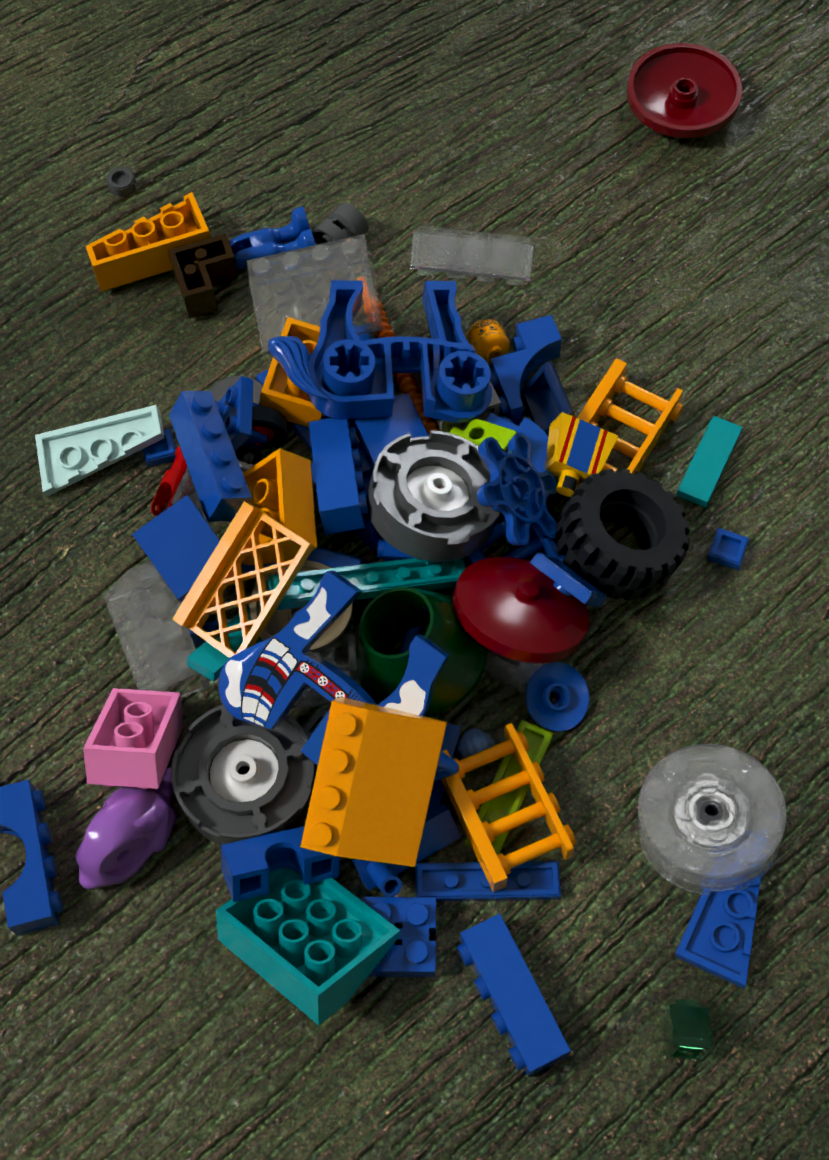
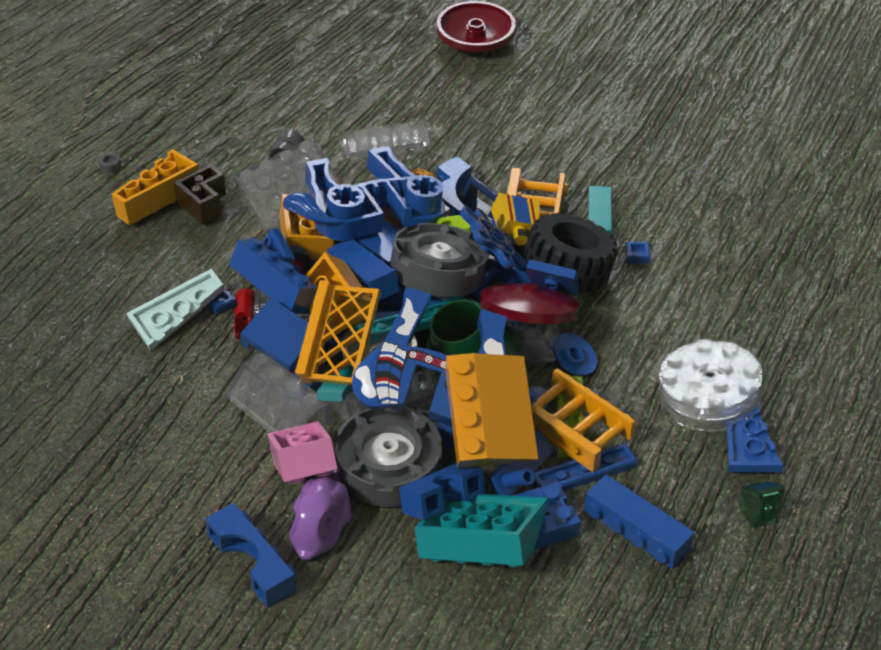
camera: 25 degrees left, 20 degrees down
blue piece [229,206,318,269] -> none

